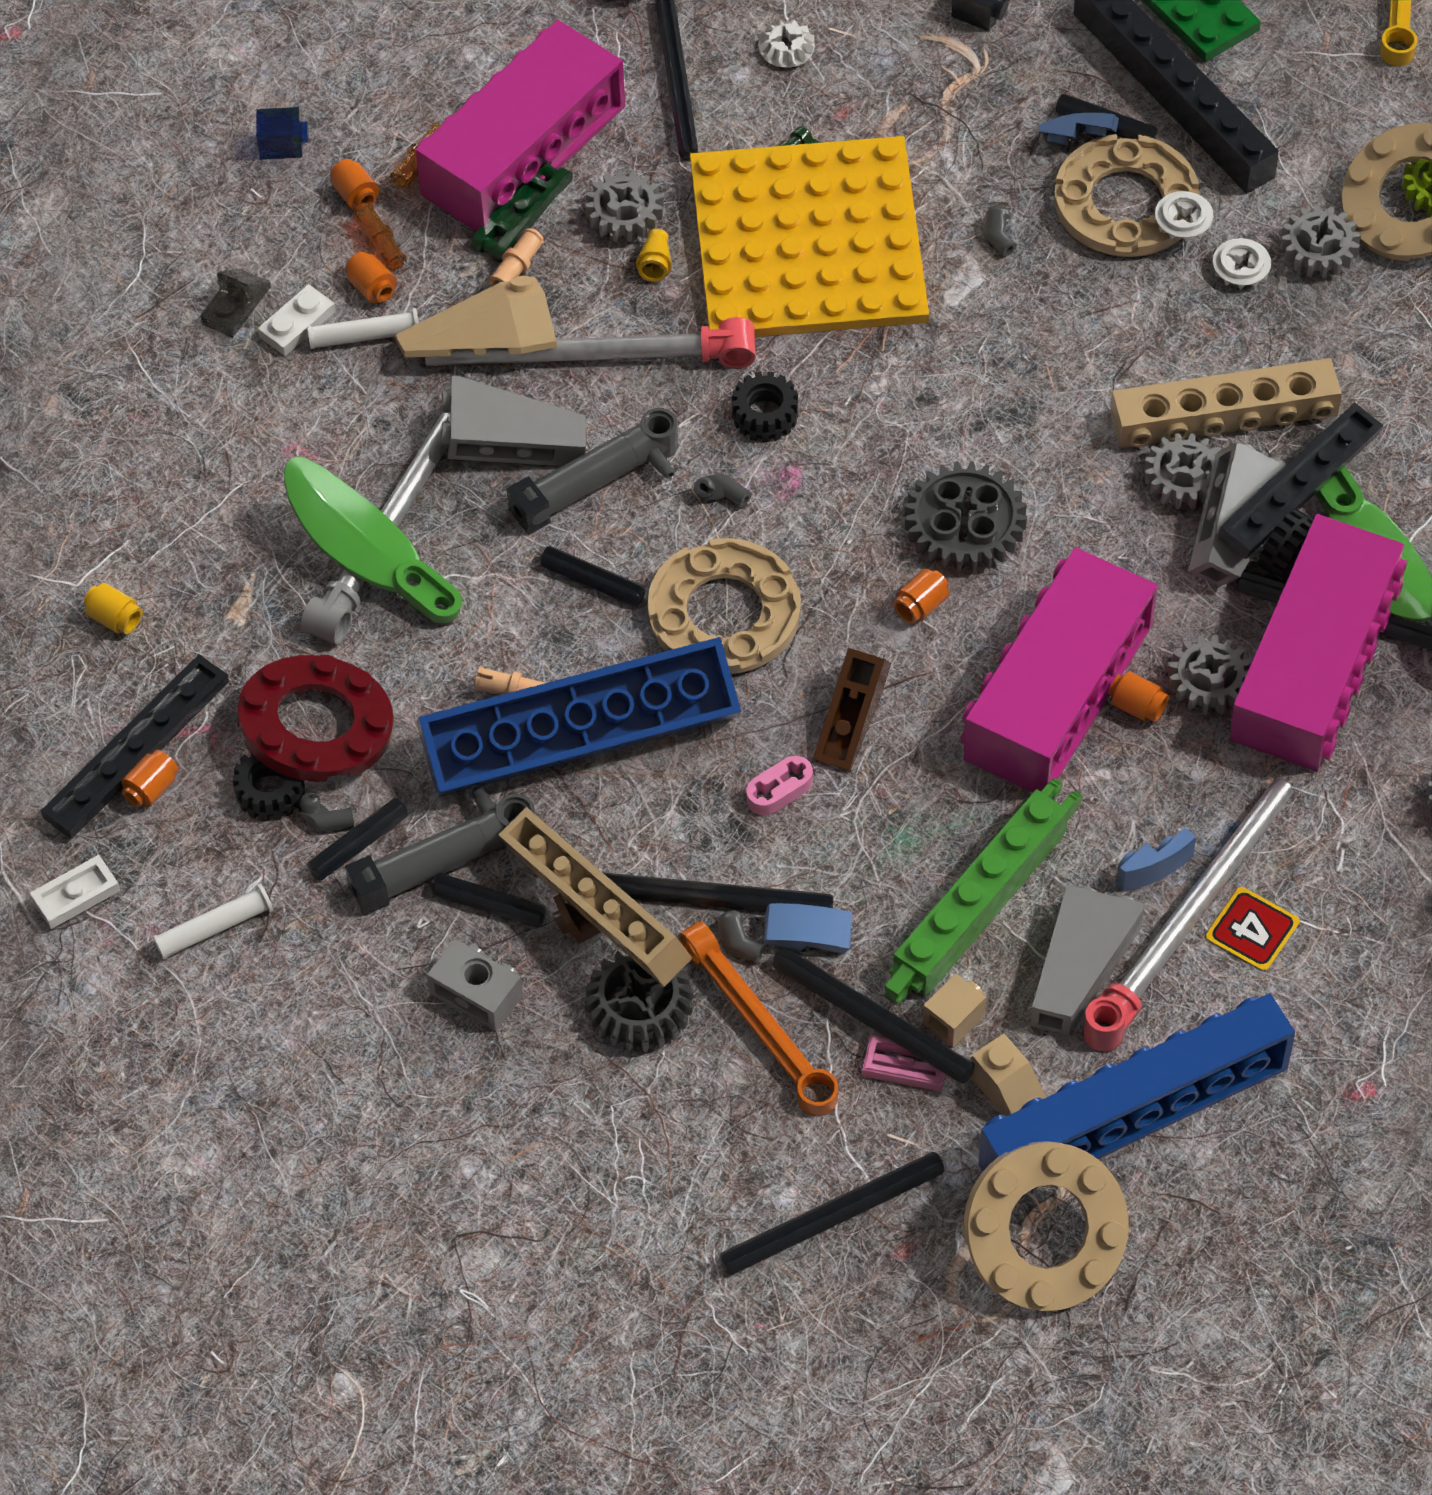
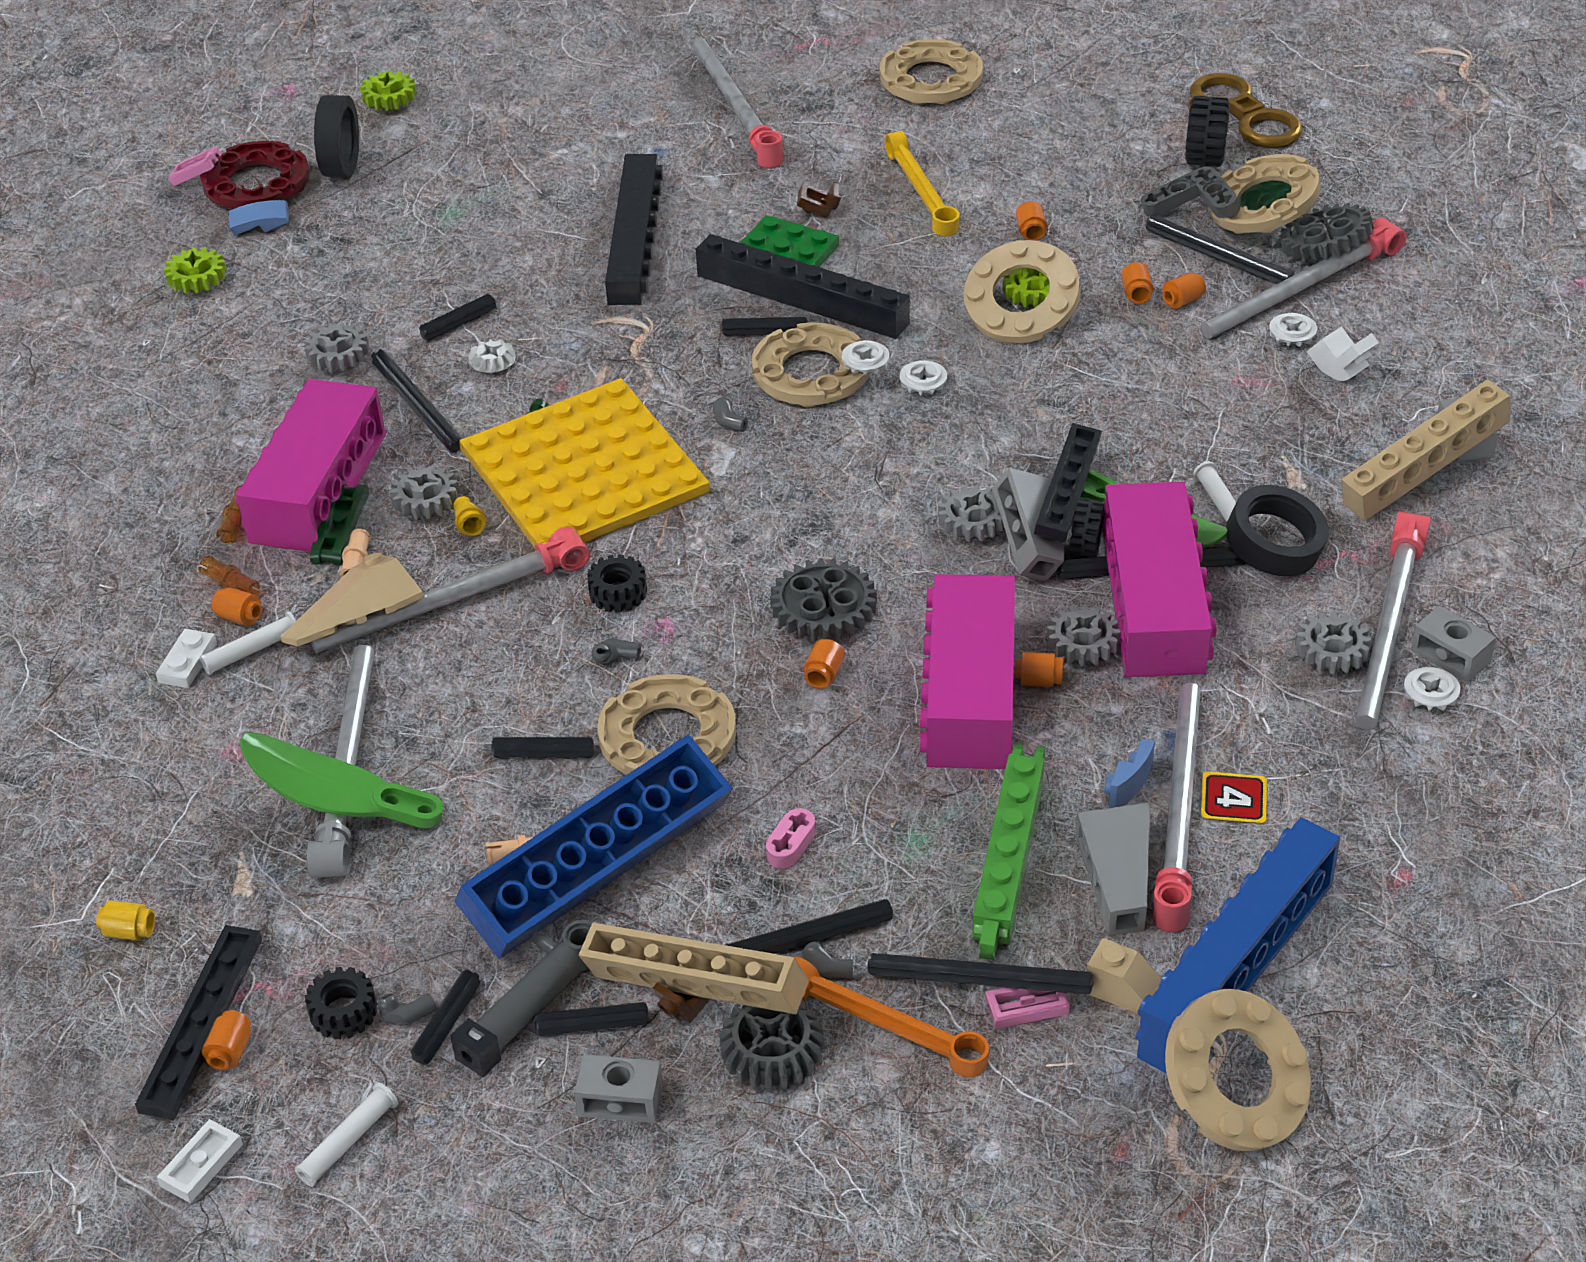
camera: 25 degrees left, 15 degrees down
clear smoke slope [200,269,271,338] -> none
dark red plate [237,655,394,782] -> none
clear blue brick [256,107,309,160] -> none
orange brick [330,159,379,211] -> none
light grey slope [441,376,586,466] -> none
dark grey piece [506,408,678,535] -> none
black axle [719,1152,944,1275] -> none
medium blue slope [763,903,852,954] -> none
reddish brown slope [813,648,892,771] -> none
tan brick [923,973,986,1048] -> none
medium blue slope [1039,113,1119,145] -> none
tan brick [1110,358,1342,448] -> none
light grey gear [1280,205,1361,278] -> none

